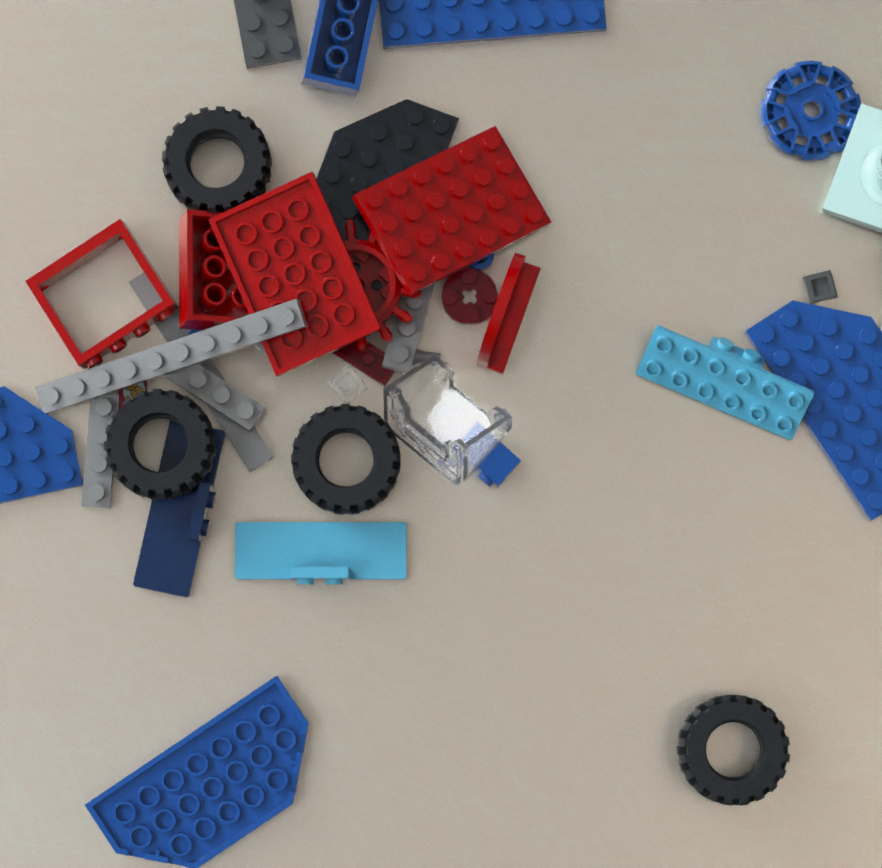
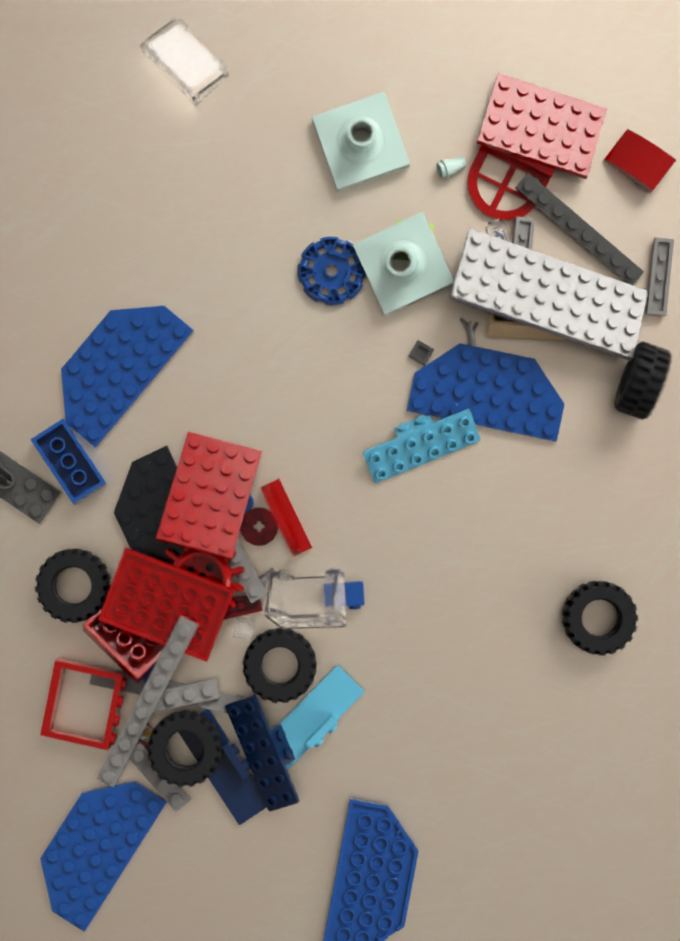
camera: 45 degrees left, 5 degrees up
none -> dark blue bracket [225,695,300,811]

